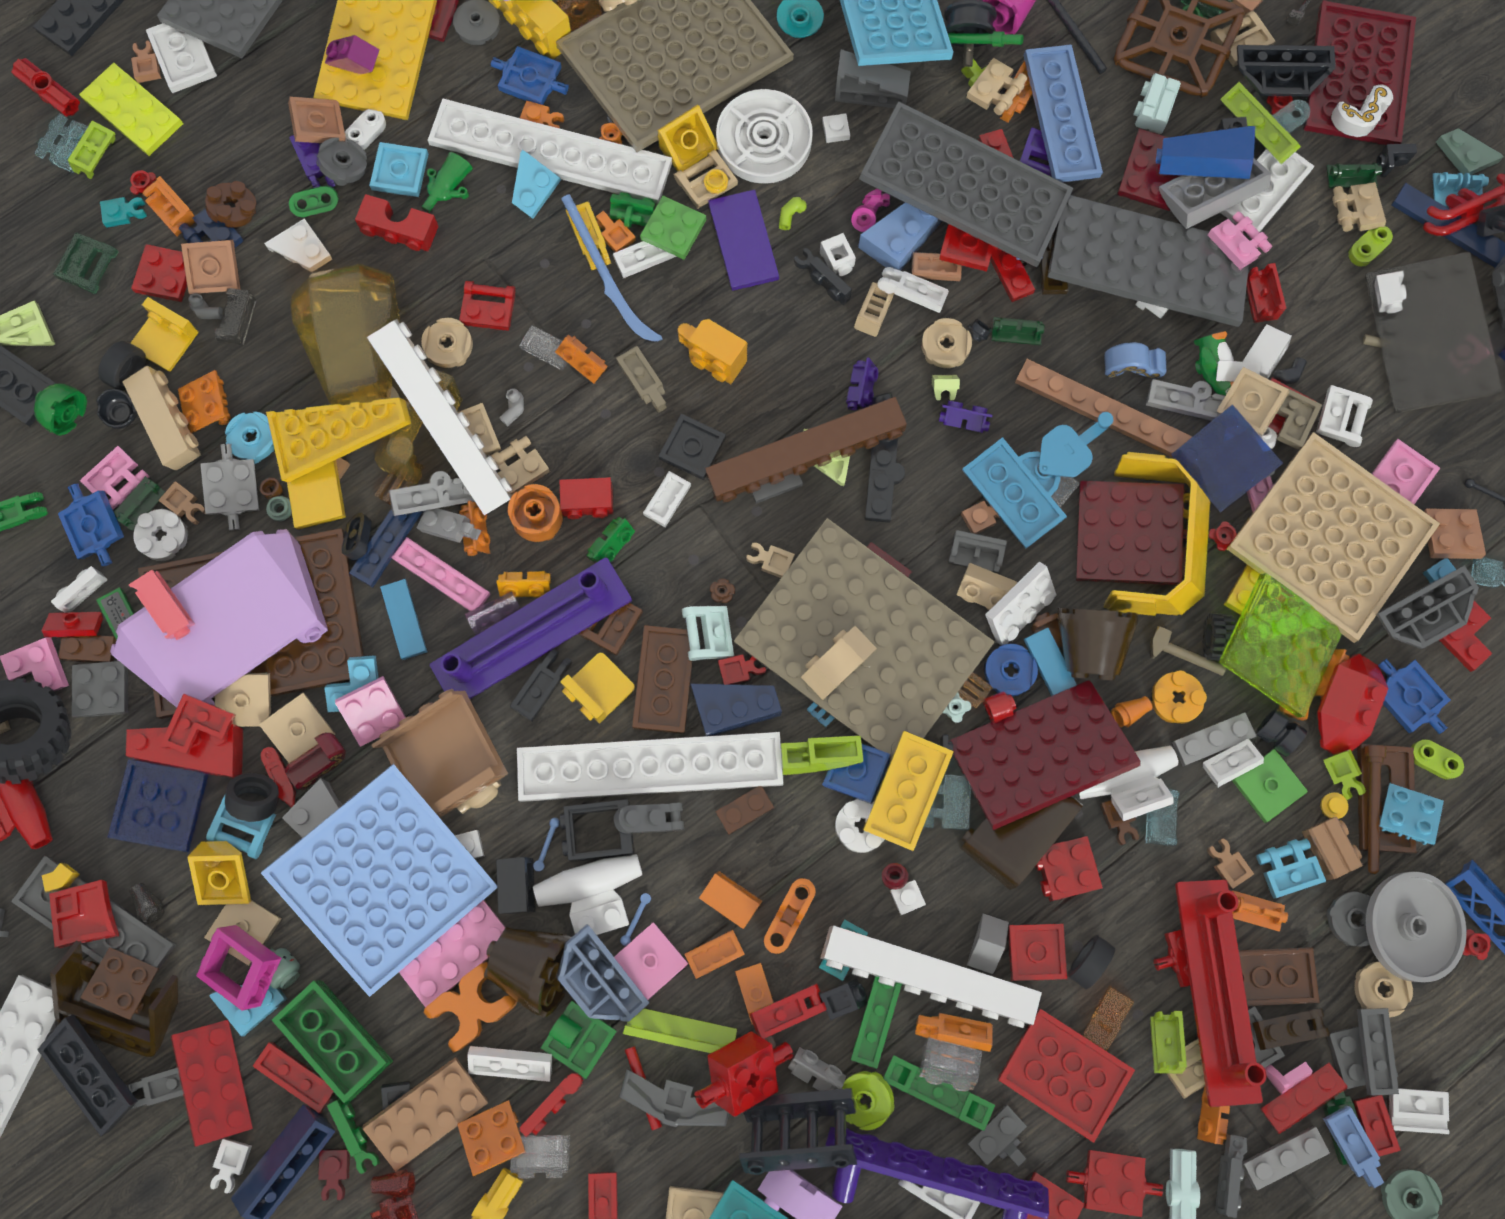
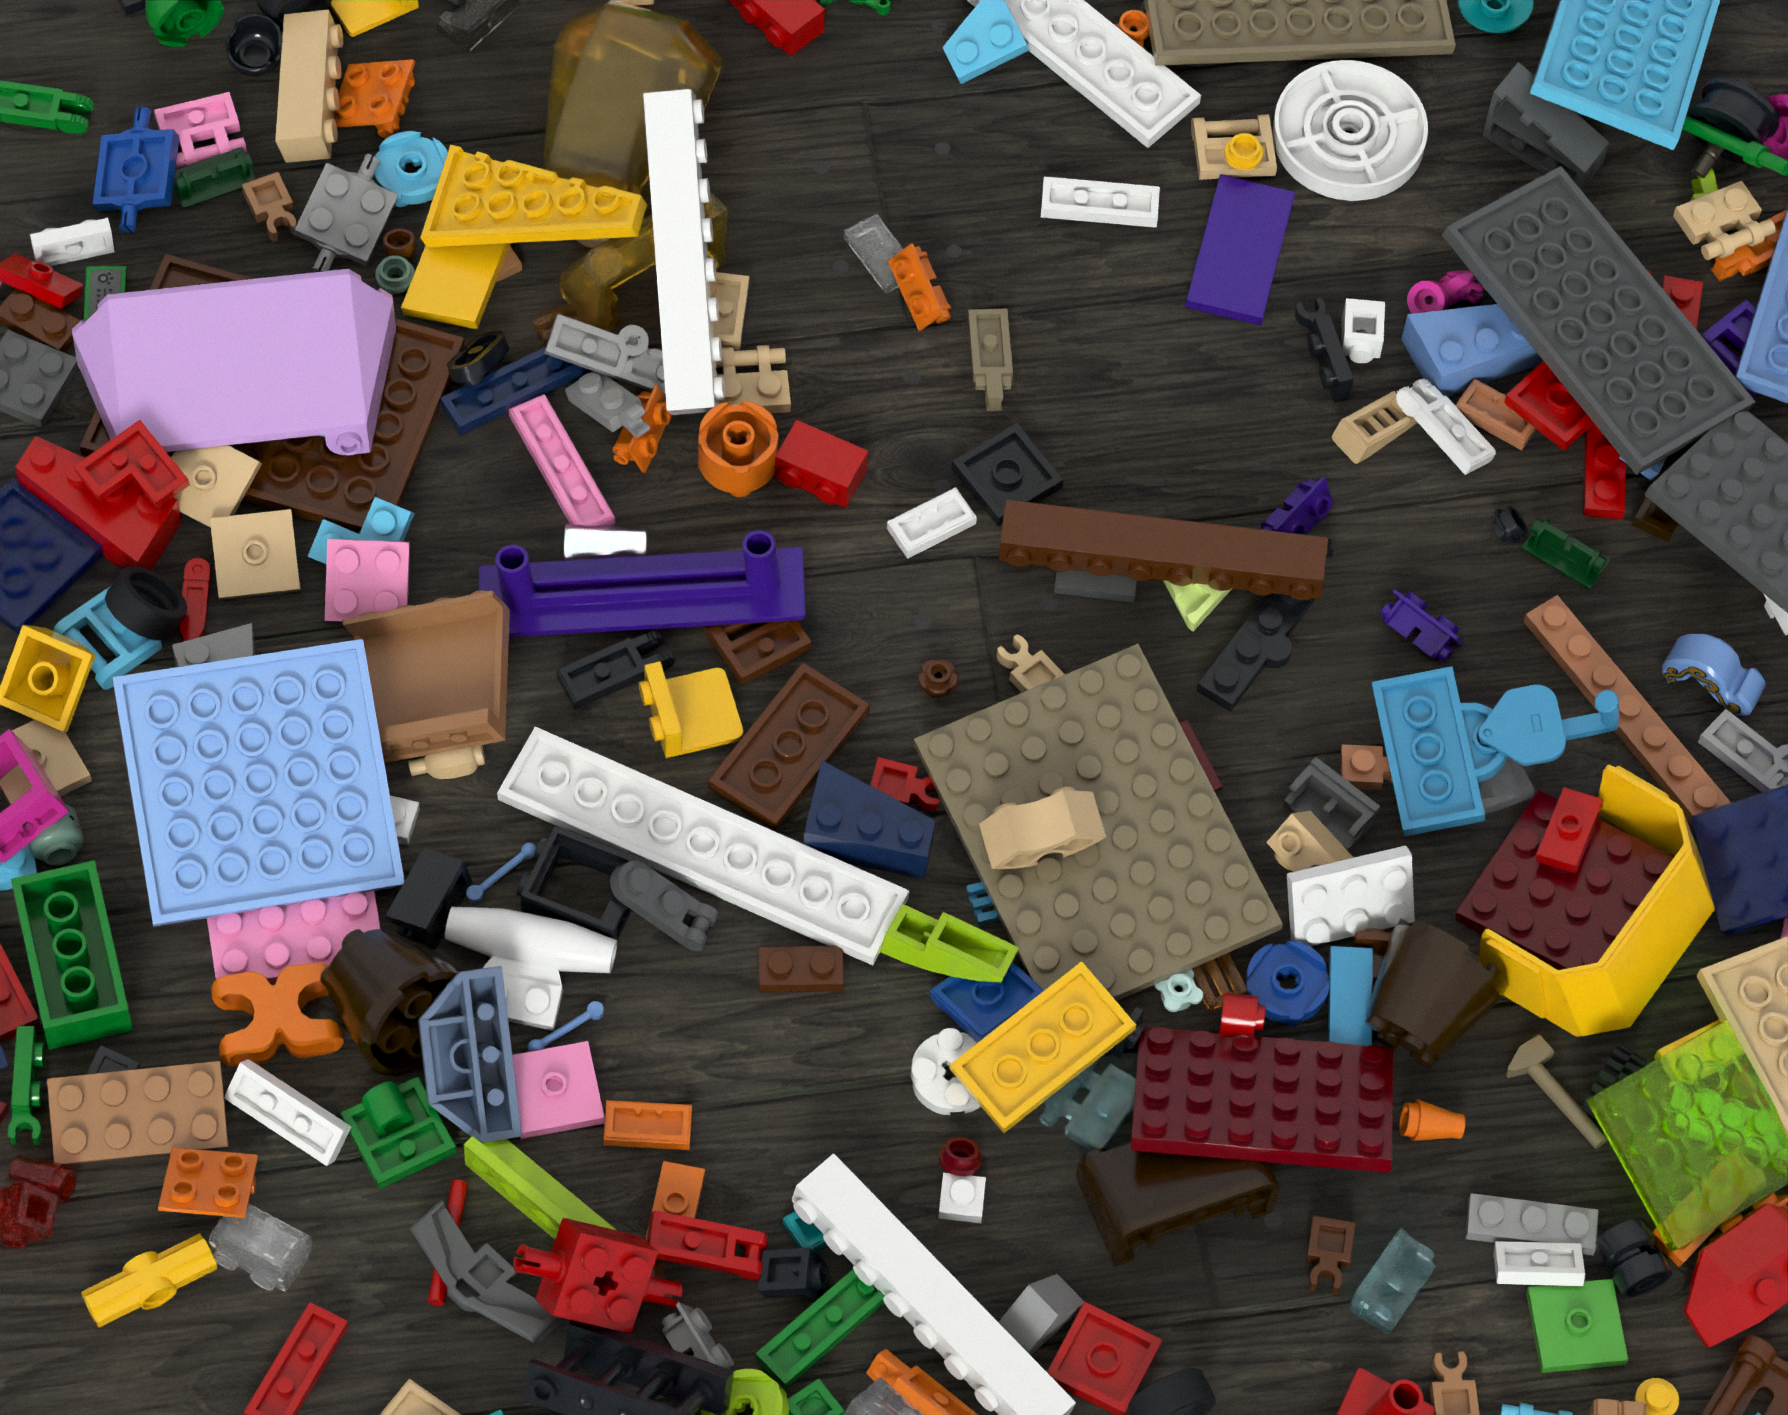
camera: 25 degrees right, 15 degrees down
coral window [129,570,195,640] -> none
white plate [134,509,188,561] -> none
dark red animal [285,732,346,790] -> none
dark azure tile [380,579,427,660] -> none
tan plate [422,318,473,368] -> none
red plate [459,281,516,331] -> none
light orange hinge [497,571,551,598] -> none
light grey arm [499,388,524,427] -> none
red hinge [519,1072,584,1137] -> none
medium blue piece [562,194,663,341] -> none
yellow hinge [566,202,611,270] -> none
green hinge [586,517,635,563] -> none
orange plate [596,211,636,252] -> none
green hips [609,192,655,228] -> none
bright green plate [640,196,706,260] -> none
yellow slope [658,105,717,172] -> none
light orange hinge [677,319,747,384] -> none
light aqua plate [682,606,734,661] -> none
orange hinge [699,871,762,929] -> none
orange piece [764,878,816,954] -> none
lime arm [779,197,807,230] -> none
white plate [822,114,850,143] -> none
tan plate [922,318,972,368] -> none
yellowish green tile [932,375,960,400] -> none
red plate [1035,836,1103,902] -> none
white plate [1075,746,1178,821] -> none
light orange plate [1152,670,1207,724] -> none
red plate [1208,522,1237,551] -> none
lime plate [1323,749,1366,800] -> none
none -> red plate [1536,787,1603,873]

